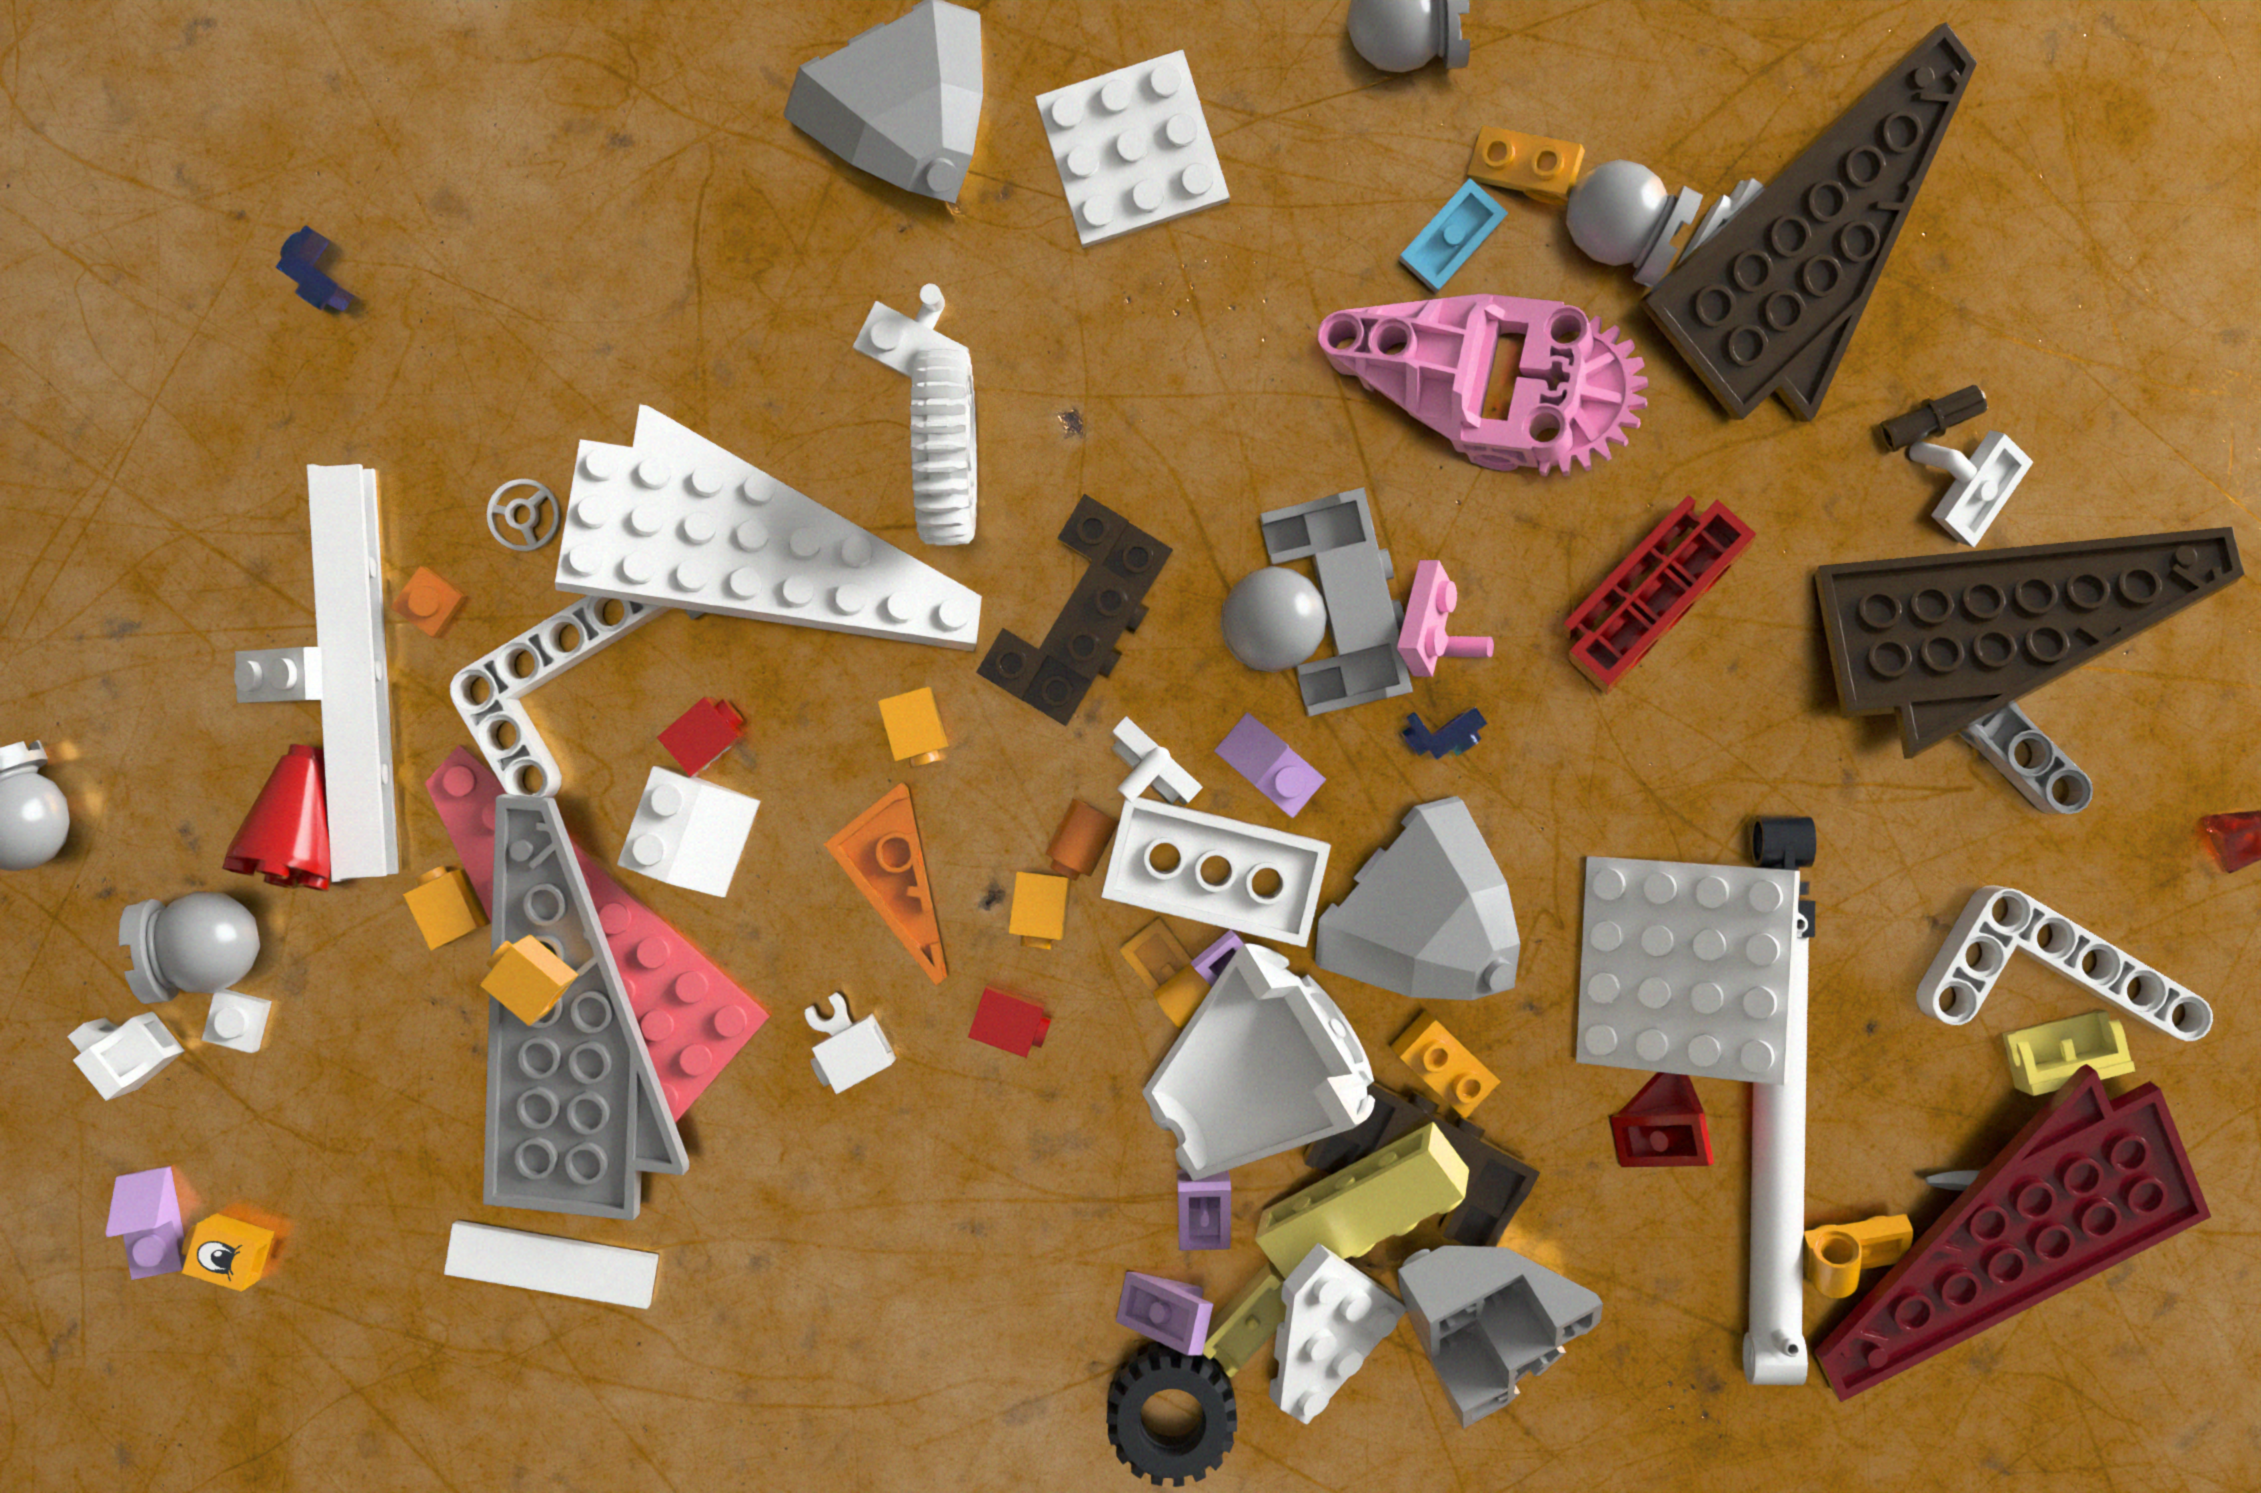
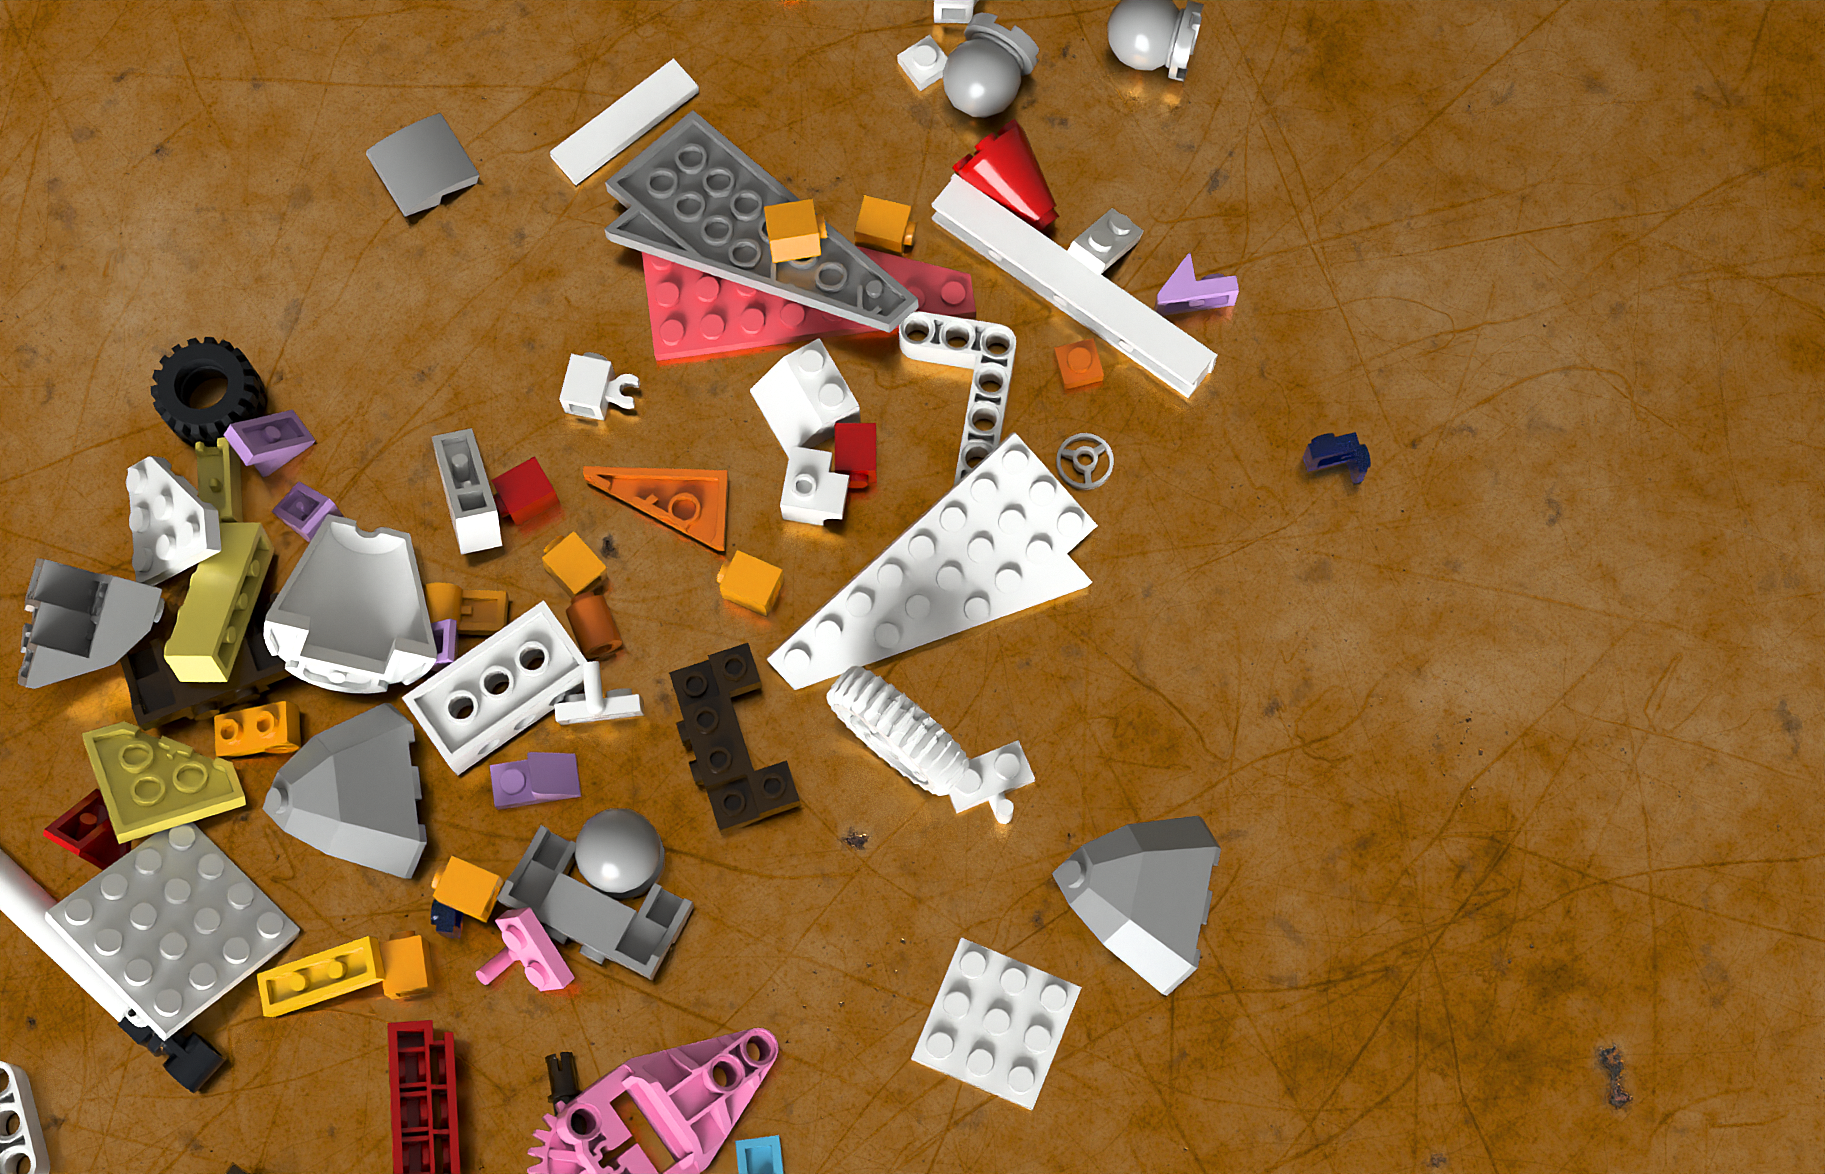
camera: 130 degrees right, 15 degrees down
none -> light yellow plate [82,721,246,844]
none -> yellow plate [257,936,386,1017]
none -> light grey slope [366,113,479,216]
none -> light orange brick [379,931,435,1000]
none -> white slope [432,428,502,555]
none -> light orange brick [432,856,505,923]
none -> dark brown axle [545,1052,584,1135]
none -> white brick [780,446,850,526]
none -> lavender slope [1154,253,1239,316]

